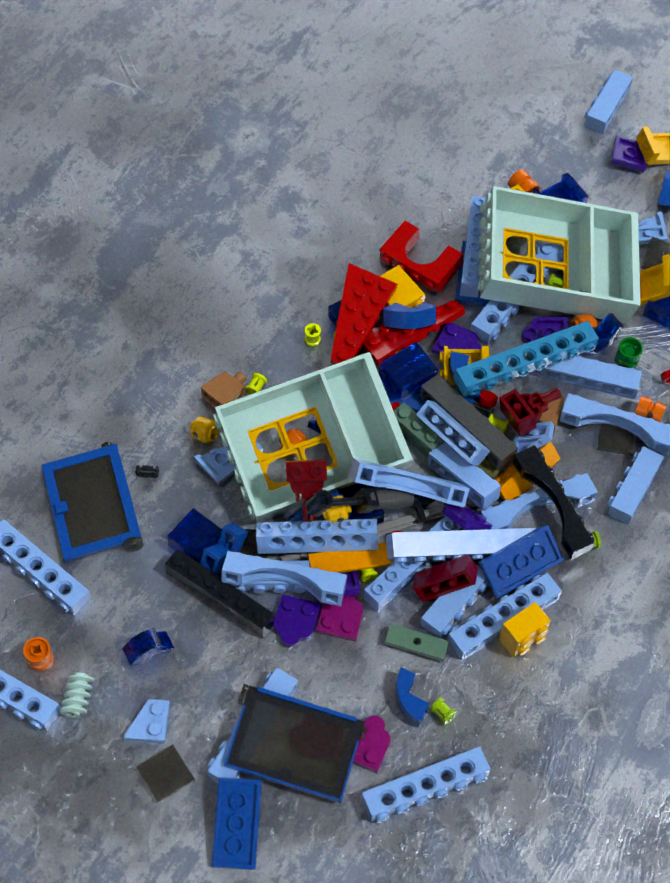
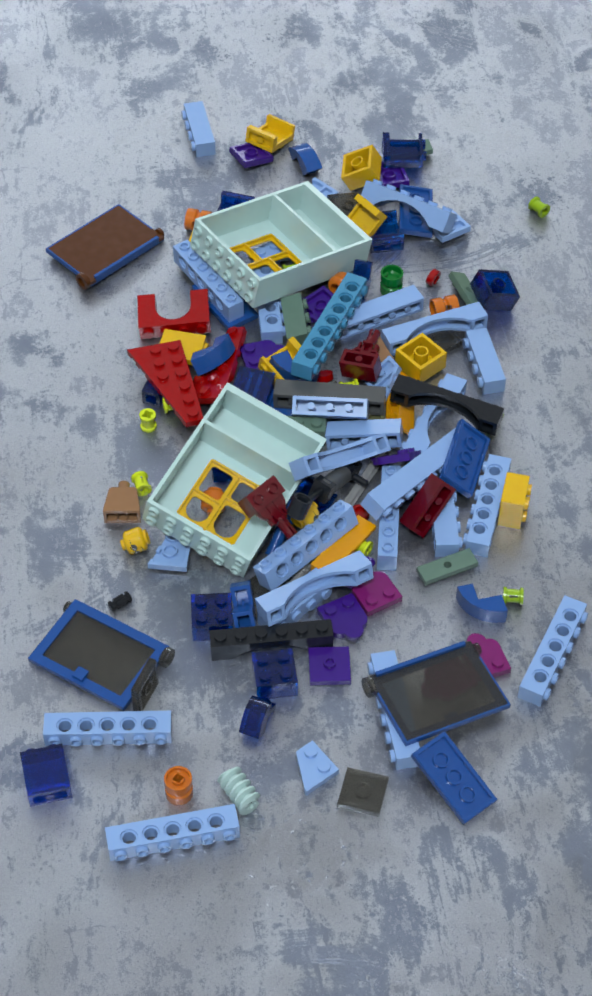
camera: 40 degrees left, 10 degrees down
none -> reddish brown door [46,204,164,290]
none -> clear smoke tile [131,658,159,711]
none -> clear blue brick [251,648,298,701]
none -> sand green brick [280,292,312,345]
none -> dark purple plate [308,646,351,686]
none -> yellow brick [395,333,447,382]

